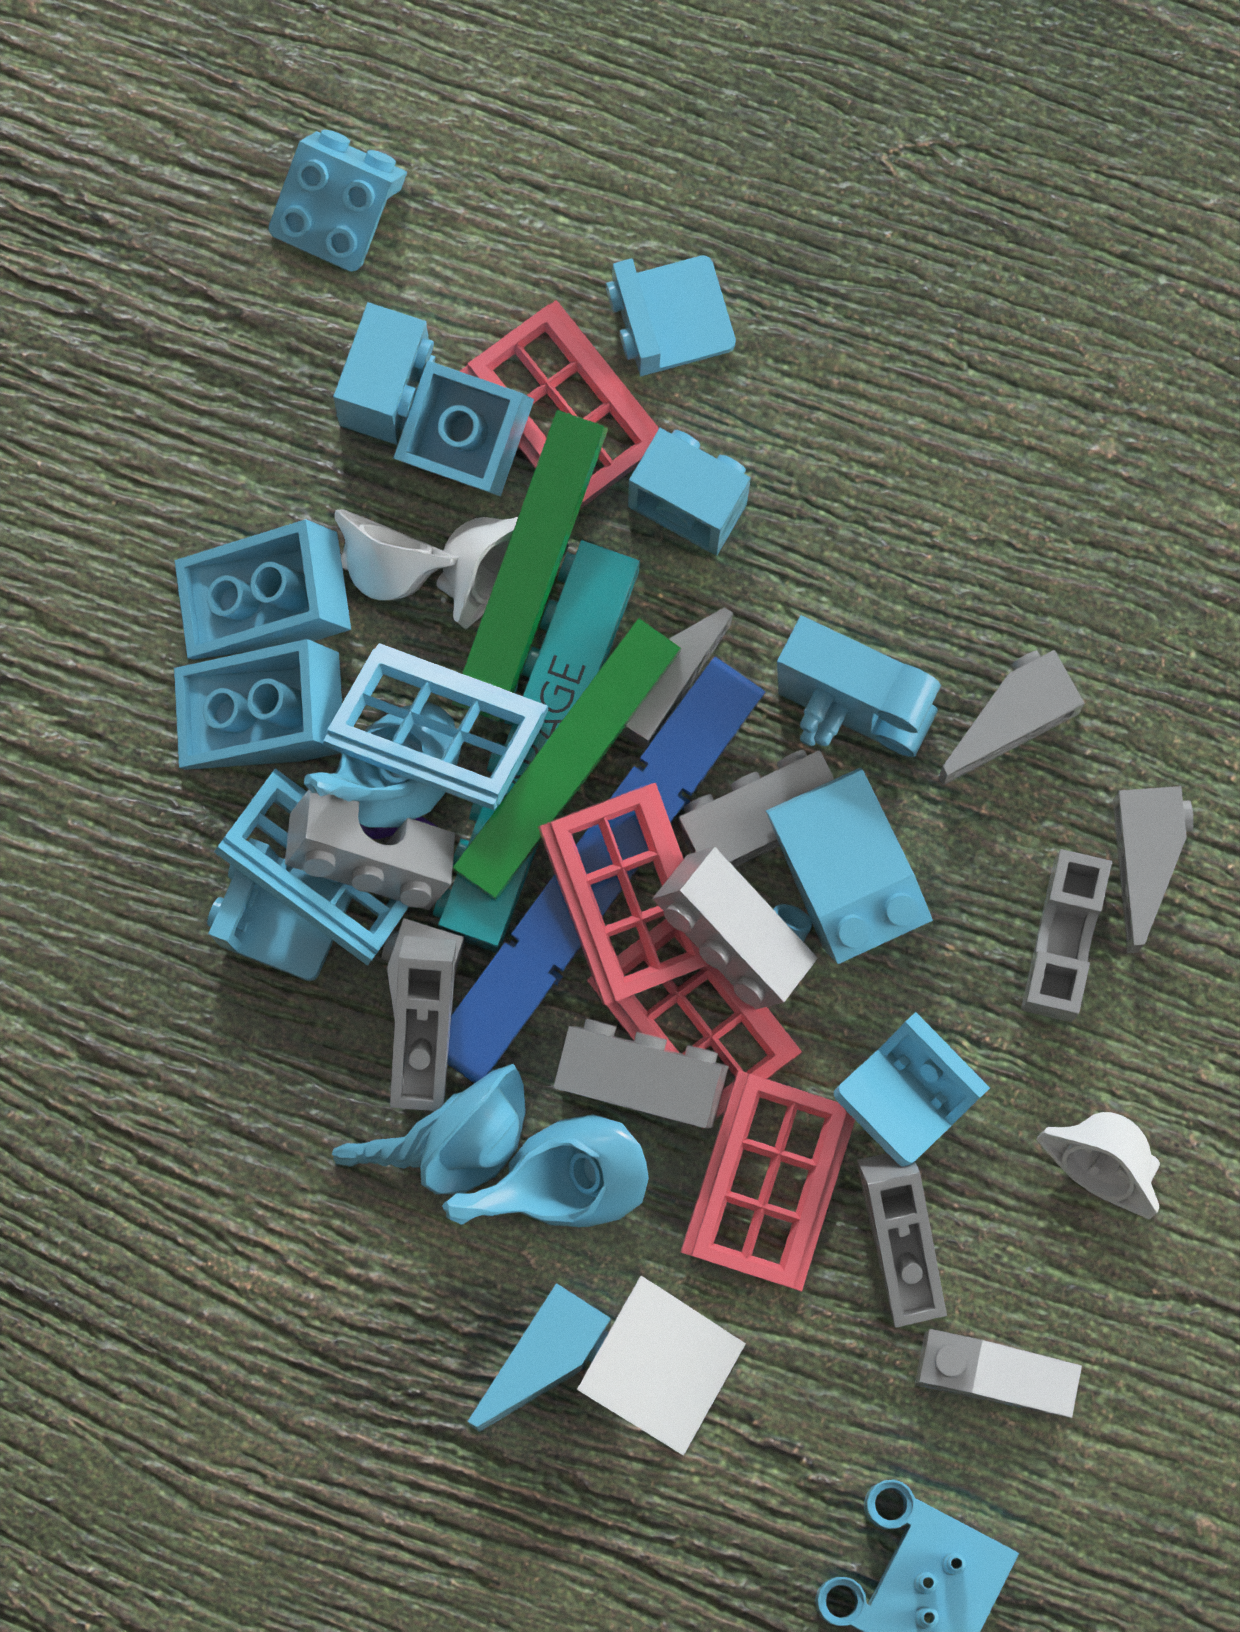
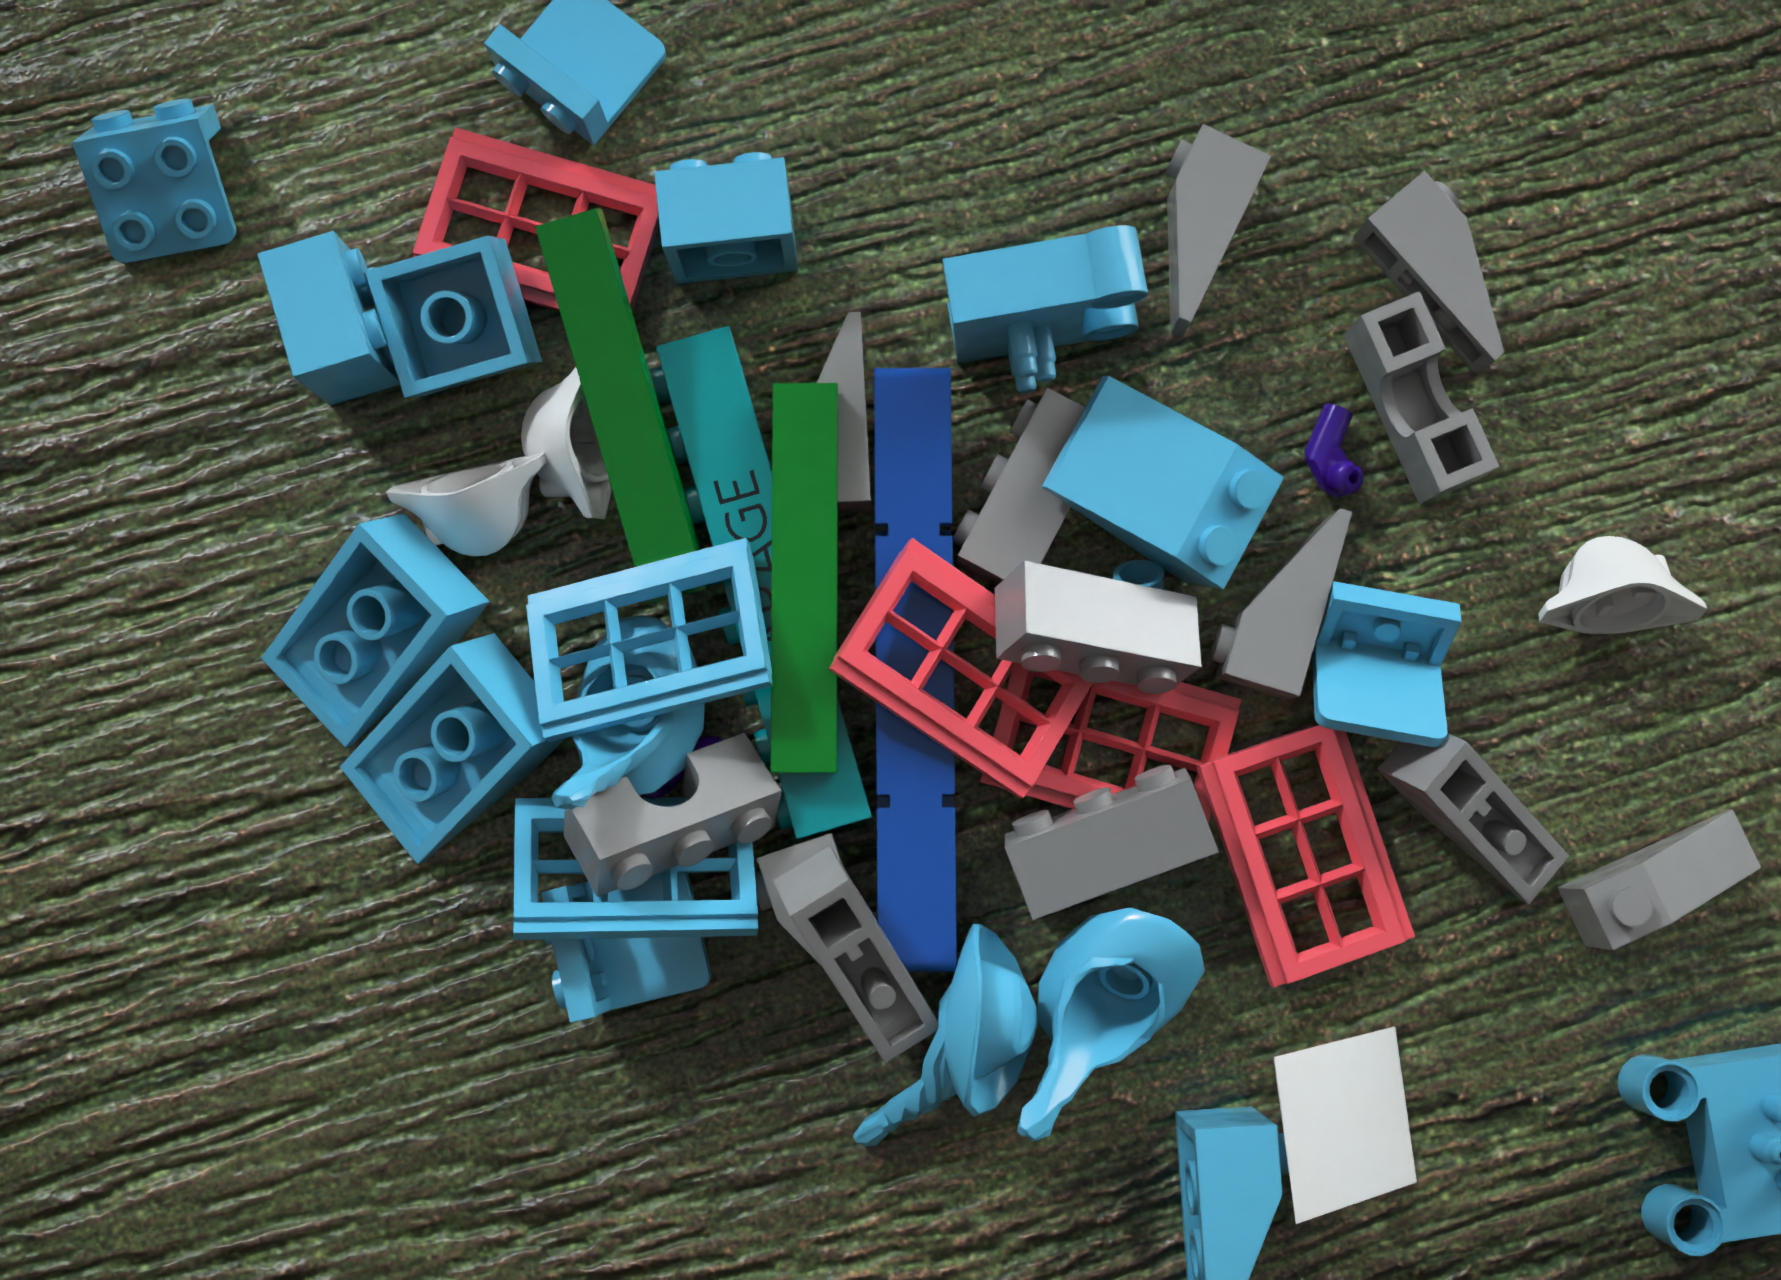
camera: 35 degrees left, 5 degrees up
none -> light grey slope [1210,508,1352,701]
none -> dark purple arm [1304,403,1363,498]

